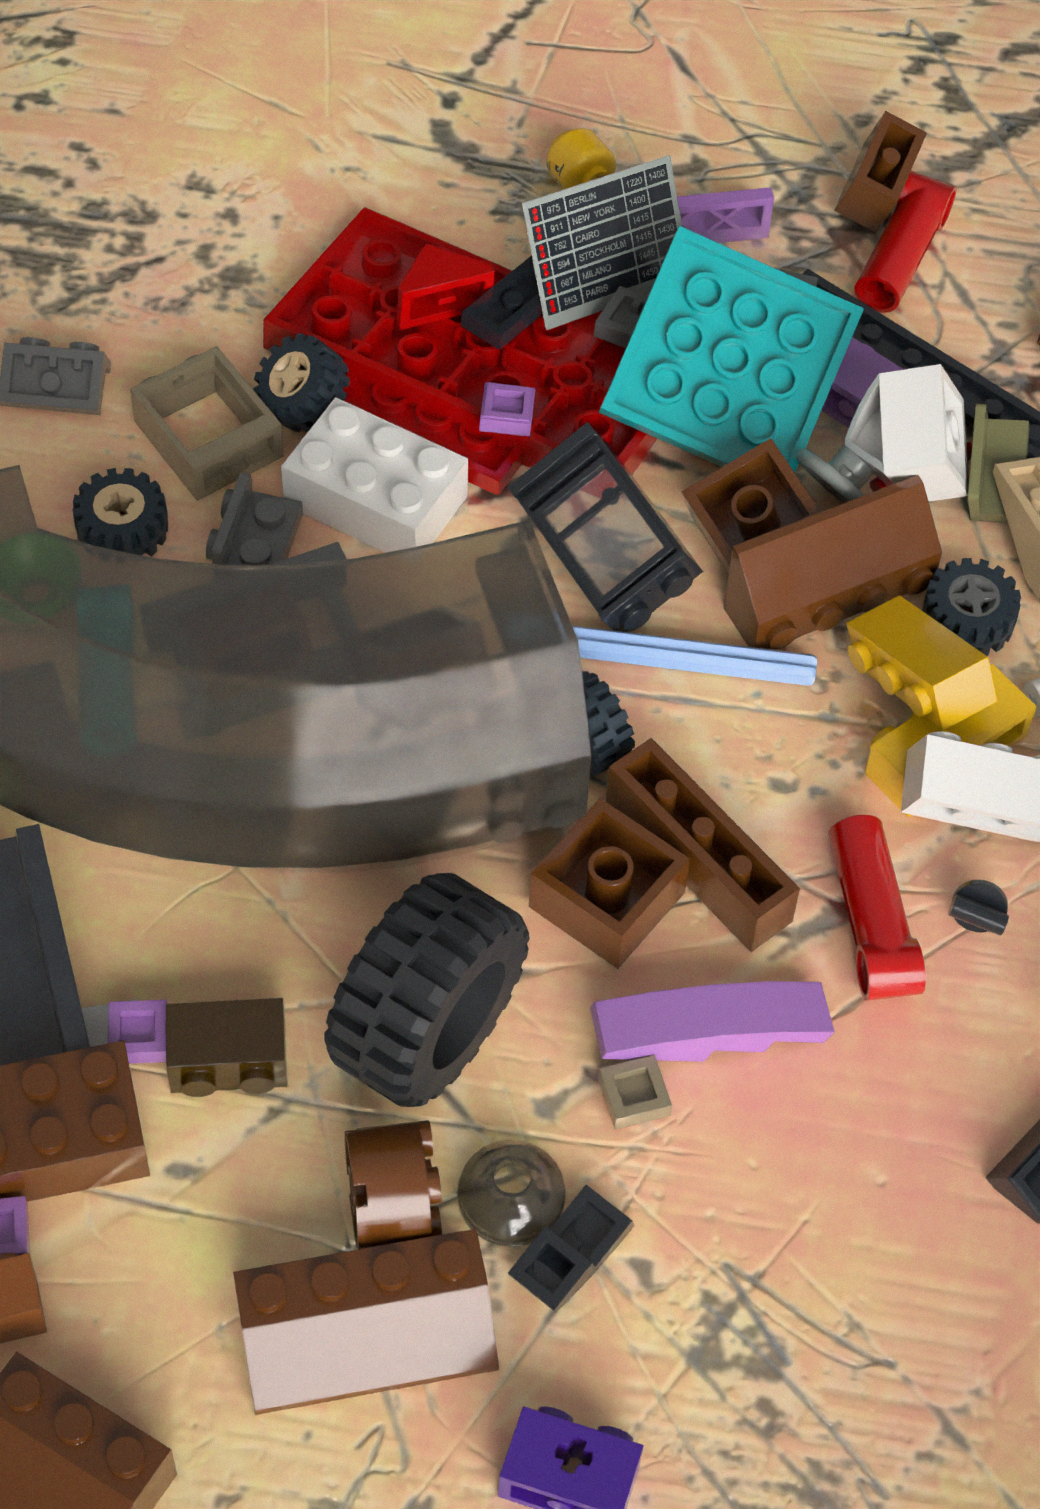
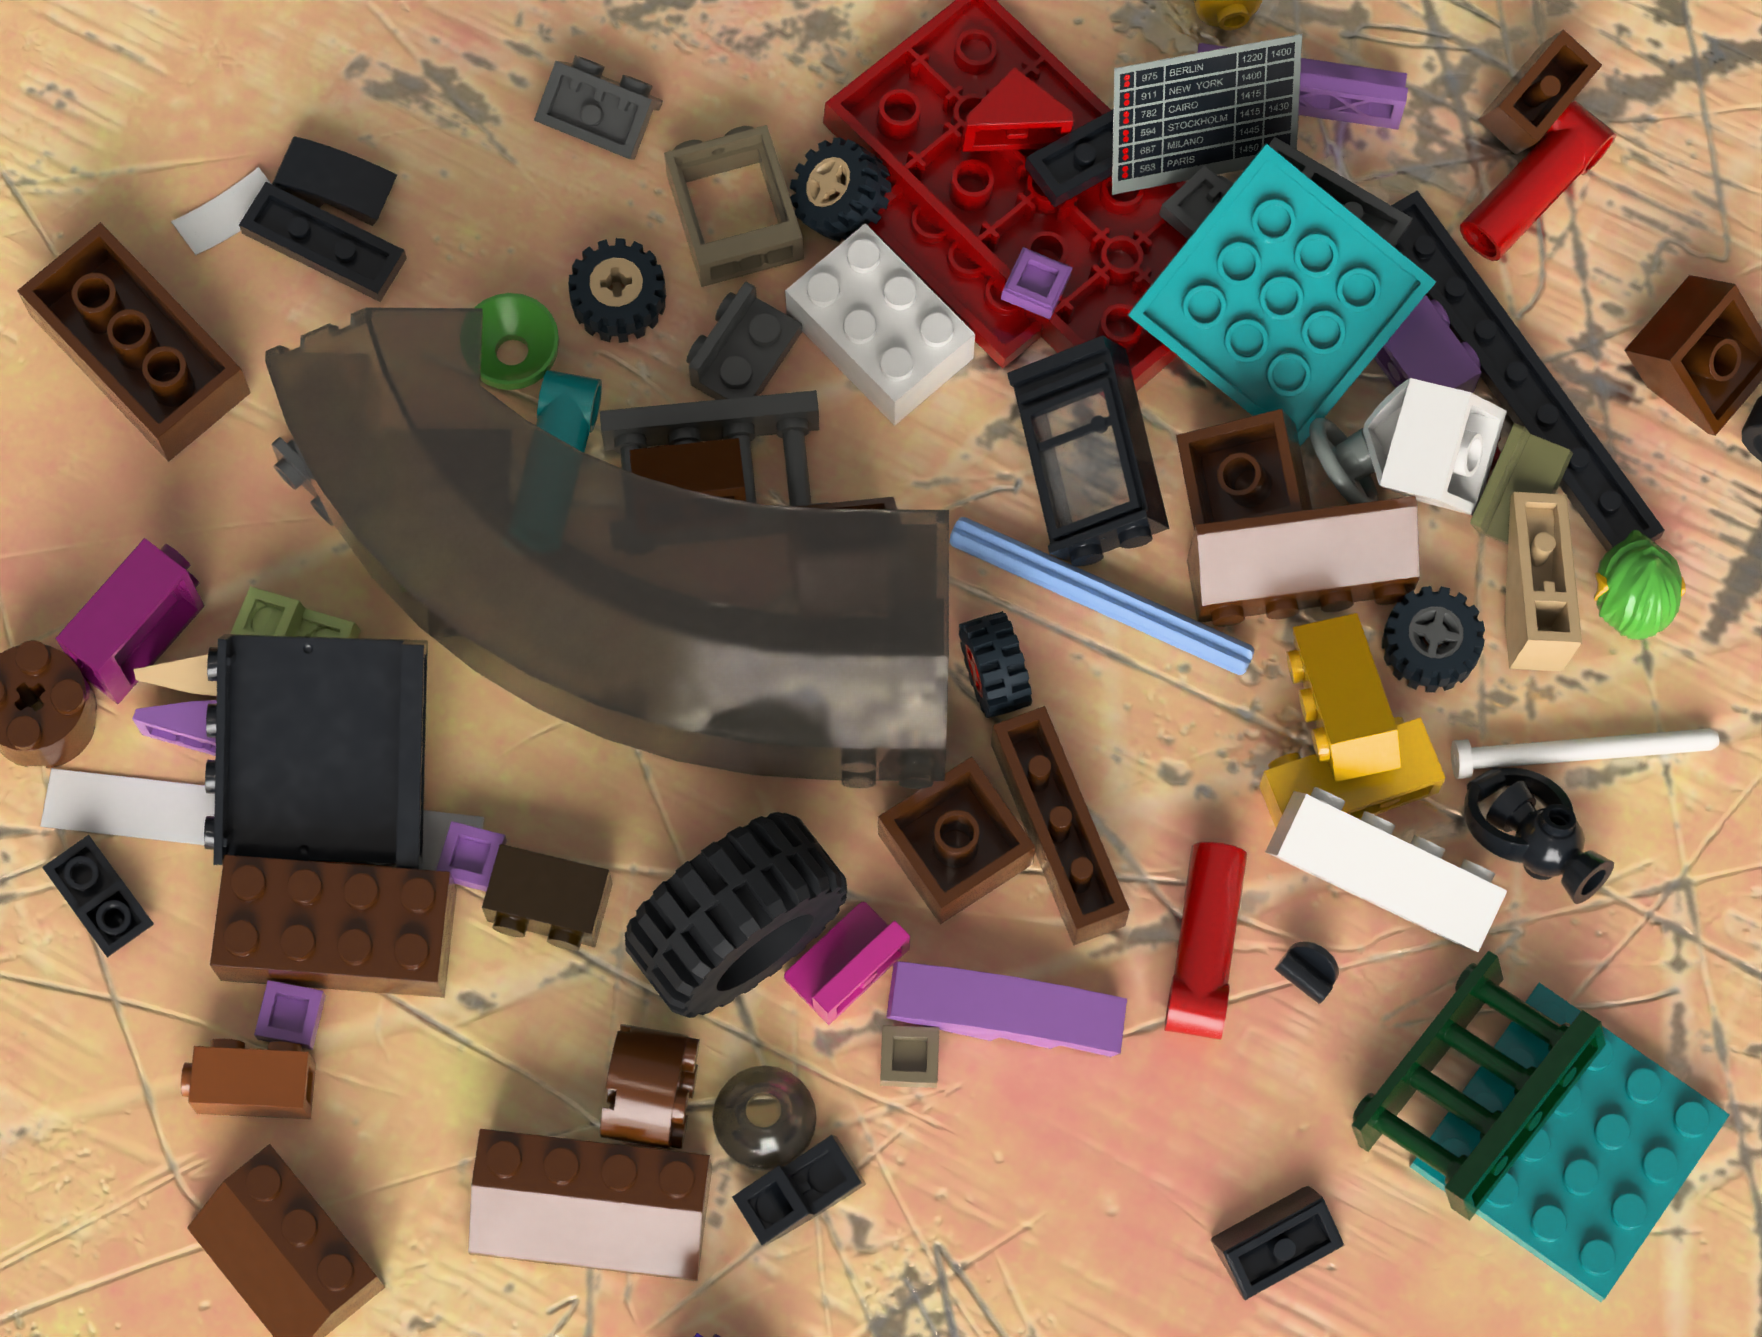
camera: 20 degrees right, 15 degrees up
none -> dark pink panel [784,902,910,1025]

